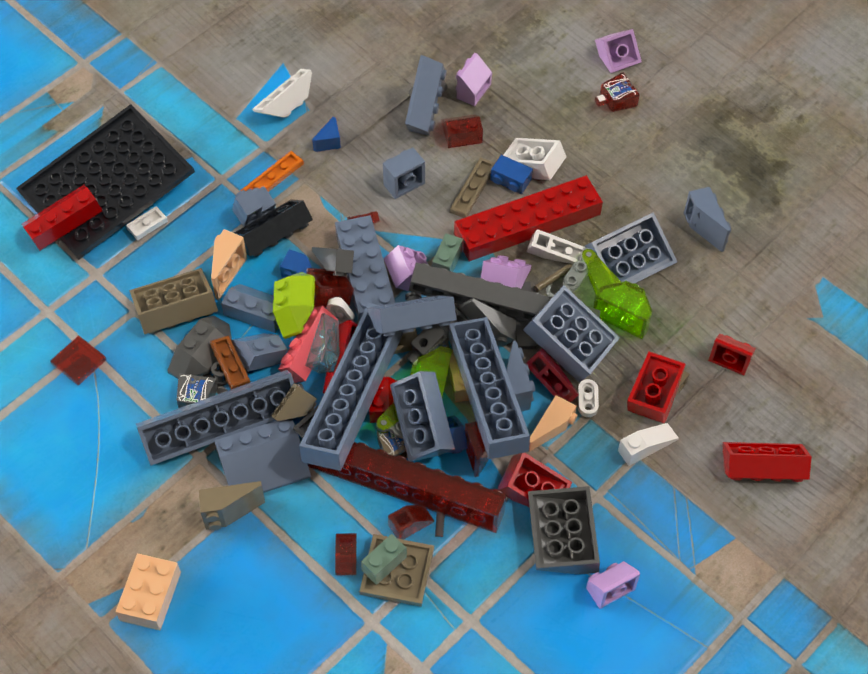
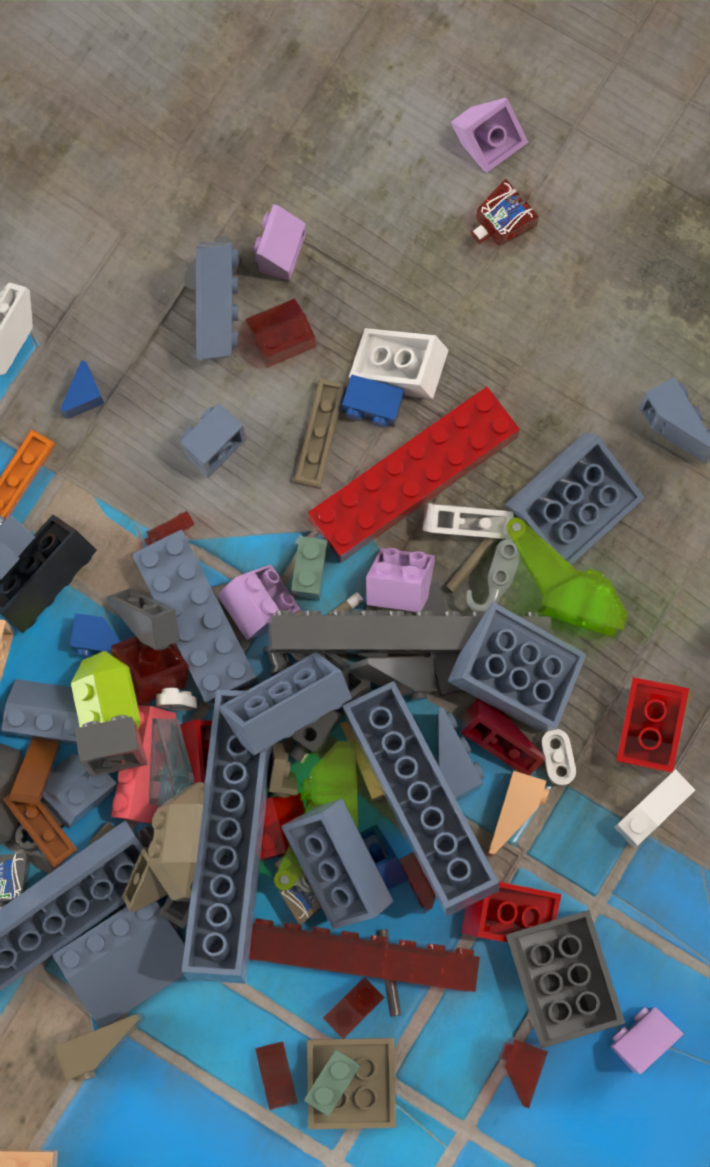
camera: 10 degrees left, 20 degrees up
none -> dark orange tile [11,738,60,805]
none -> dark grey slope [75,715,147,777]
none -> dark tan wedge [148,782,204,901]
none -> dark tan bracket [268,742,298,797]
none -> clear red slope [499,1038,548,1109]

